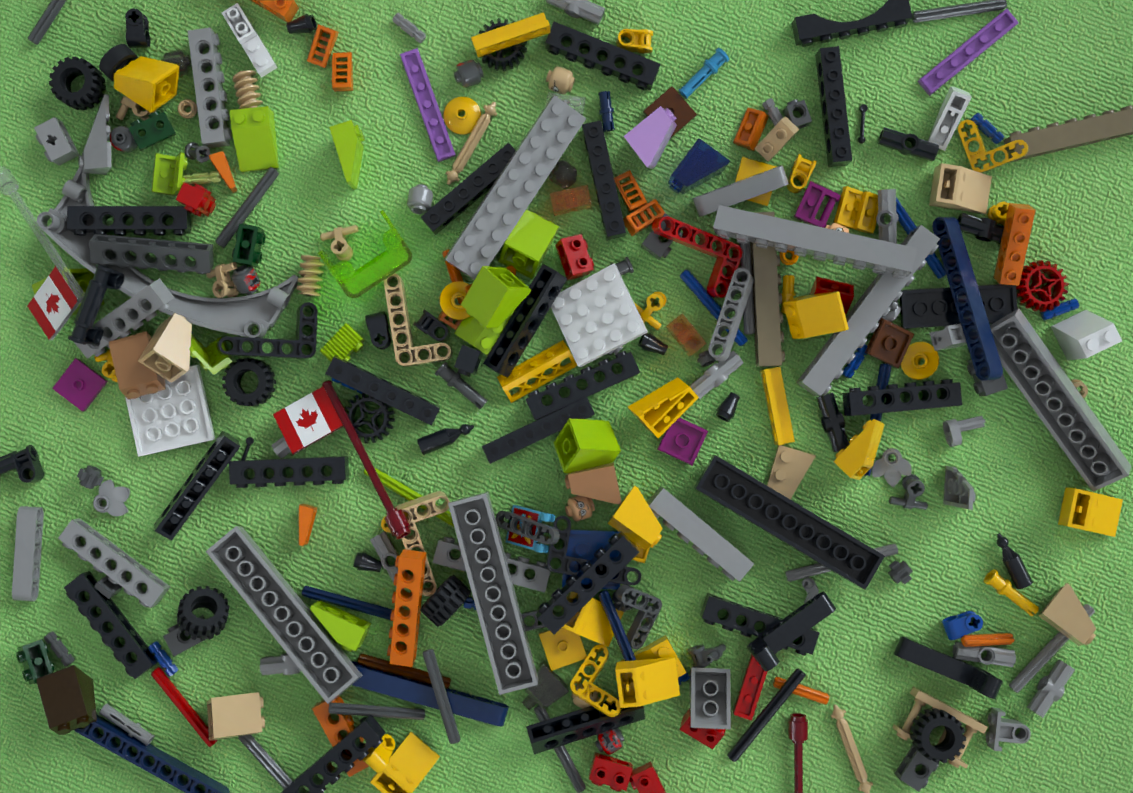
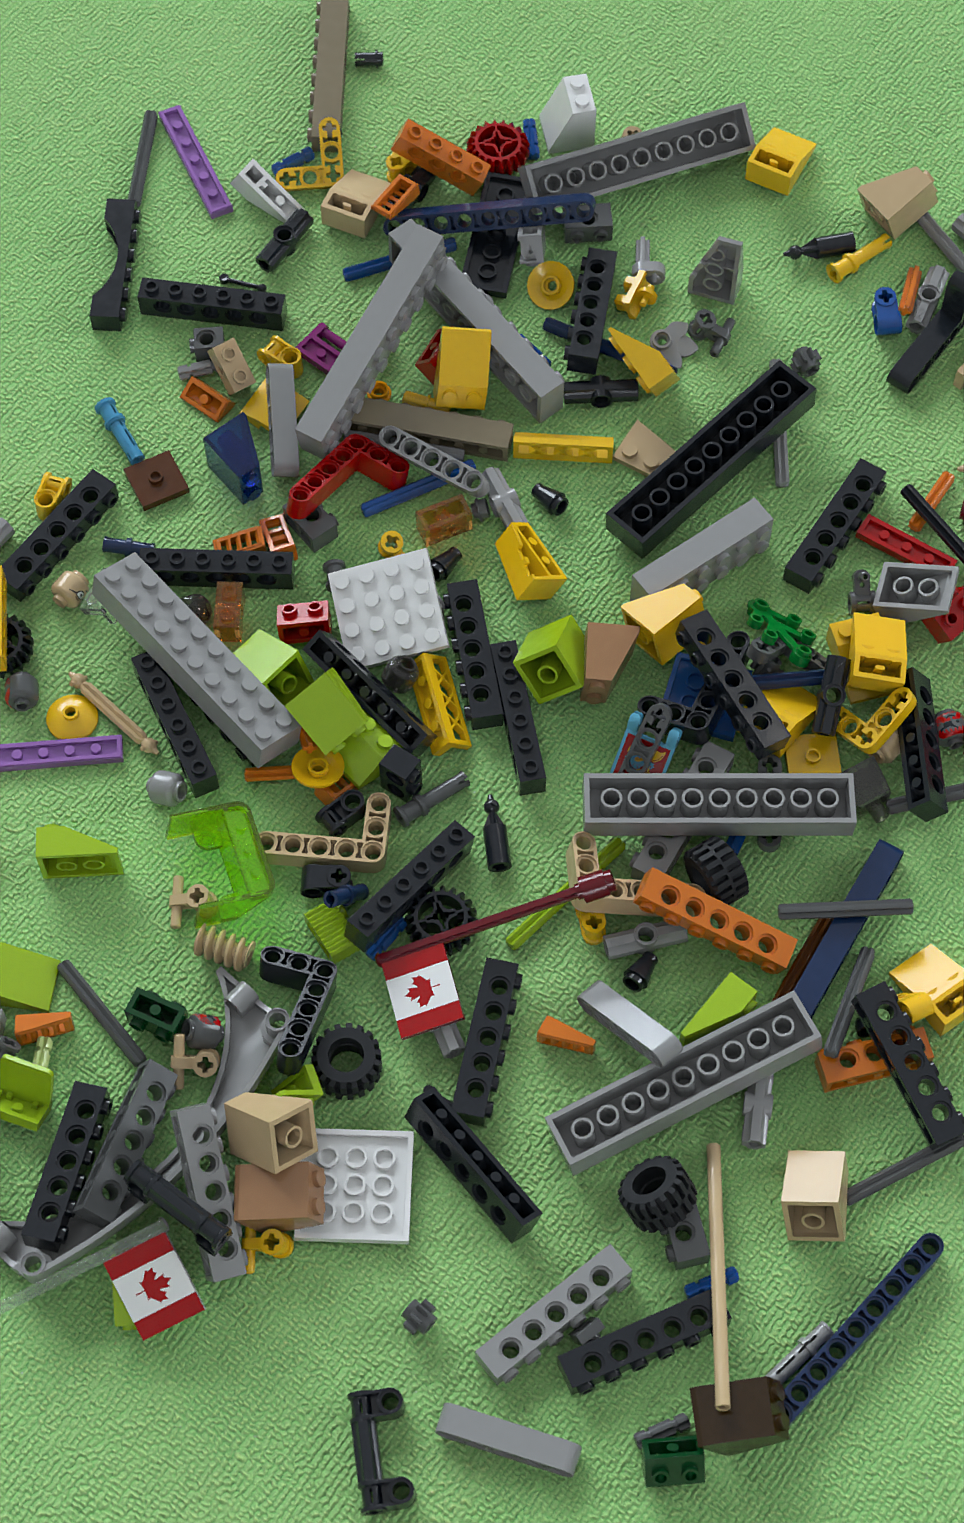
camera: 75 degrees left, 25 degrees down
magenta plate [52,358,108,412] -> none
light grey plate [93,479,130,516] -> none
red axle [151,667,218,747] -> none
red brick [176,182,216,217] -> none
dark blue axle [302,586,392,620] -> none
light nougat head [565,495,595,522] -> none
lavender slope [624,106,677,169] -> none
magenta plate [657,417,708,466] -> none
black beam [747,591,836,672] -> none
light grey arm [802,578,819,603] -> none
yellow slope [833,186,878,234] -> none
reddish brown plate [865,318,914,369] -> none
light grey piece [876,189,899,243] -> none
none -> dark blue pin [323,883,369,908]
none -> black pin [355,49,384,68]
none -> orange slope [371,174,420,220]
none -> clear smoke head [381,655,419,694]
none -> light grey beam [577,980,683,1068]
none -> yellow hips [614,270,658,320]
none -> tan piece [706,1143,731,1411]
none -> green plant [746,598,816,668]
none -> black piece [811,655,851,737]

